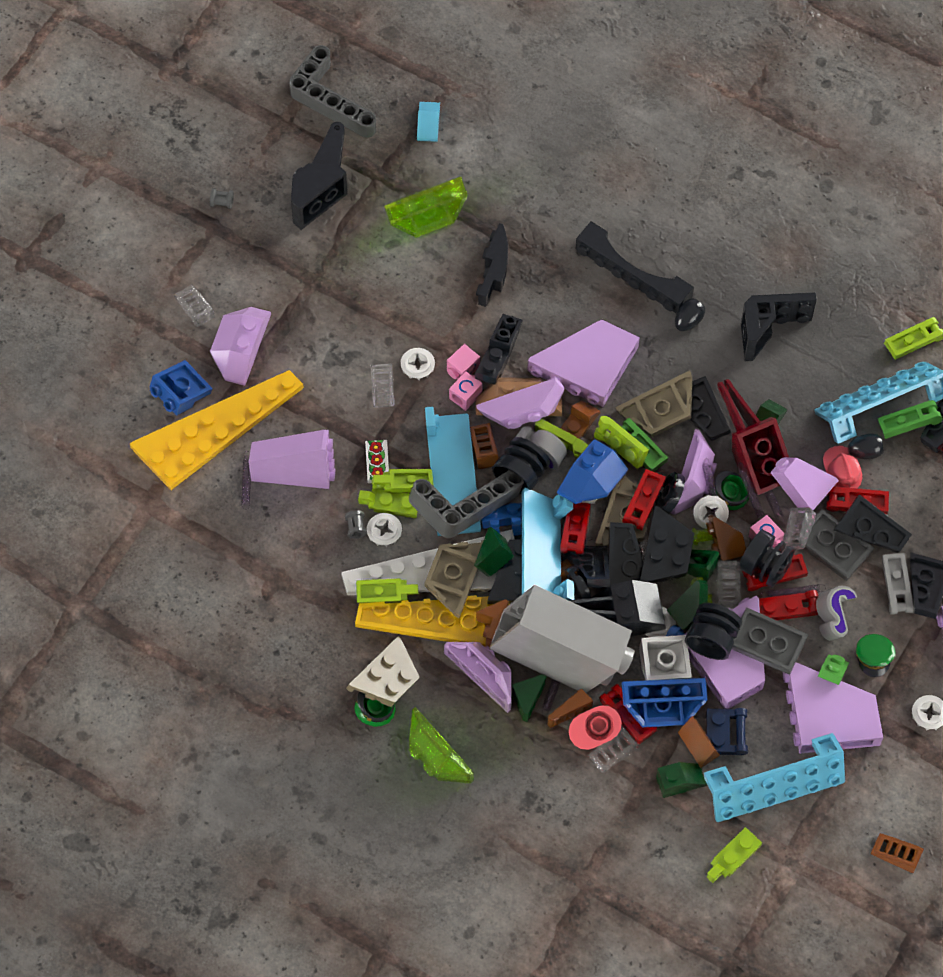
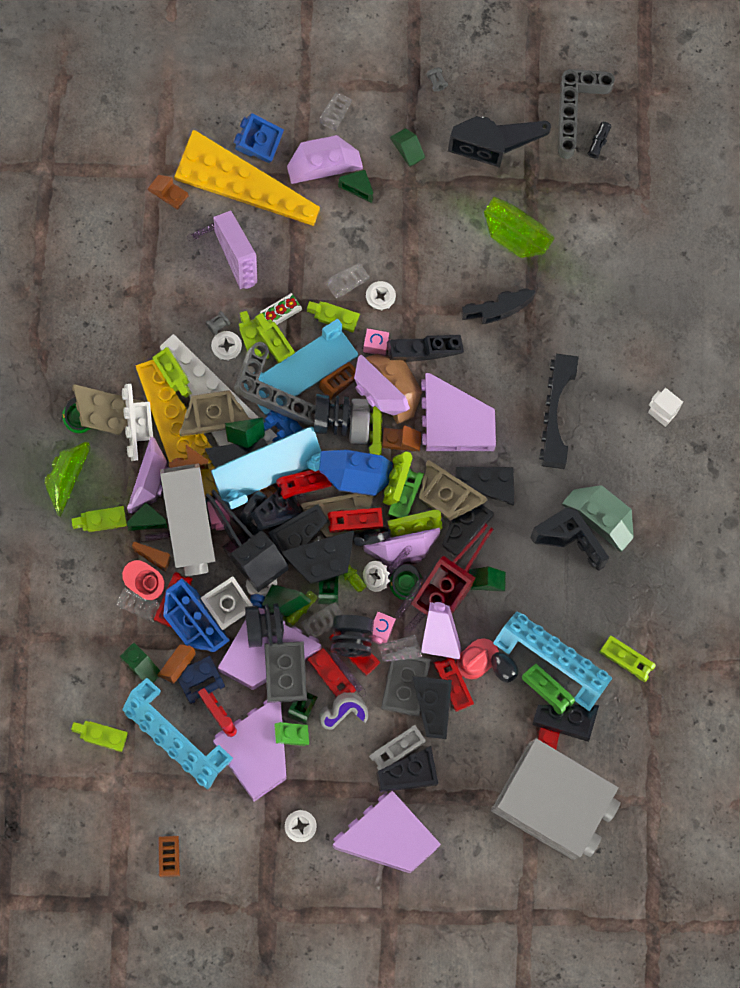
camera: 55 degrees right, 10 degrees up
medium azure slope [417,102,440,142] -> none
bright pink brick [447,344,480,379] -> none
black animal [675,298,705,331] -> none
reddish brown slope [706,515,746,561] -> none
green piece [856,634,896,677] -> none
none -> lime hinge [71,506,127,532]
none -> white bracket [122,384,153,461]
none -> dark orange slope [148,175,189,210]
none -> red plate [198,688,237,737]
none -> dark green slope [288,692,318,725]
none -> lime hinge [307,301,360,333]
none -> dark green slope [338,170,373,203]
none -> lime plate [387,510,442,538]
none -> dark green slope [390,128,425,167]
none -> black wing [456,467,514,506]
none -> sand green wedge [562,485,634,552]
none -> black pin [587,121,612,159]
none -> white brick [648,388,683,427]

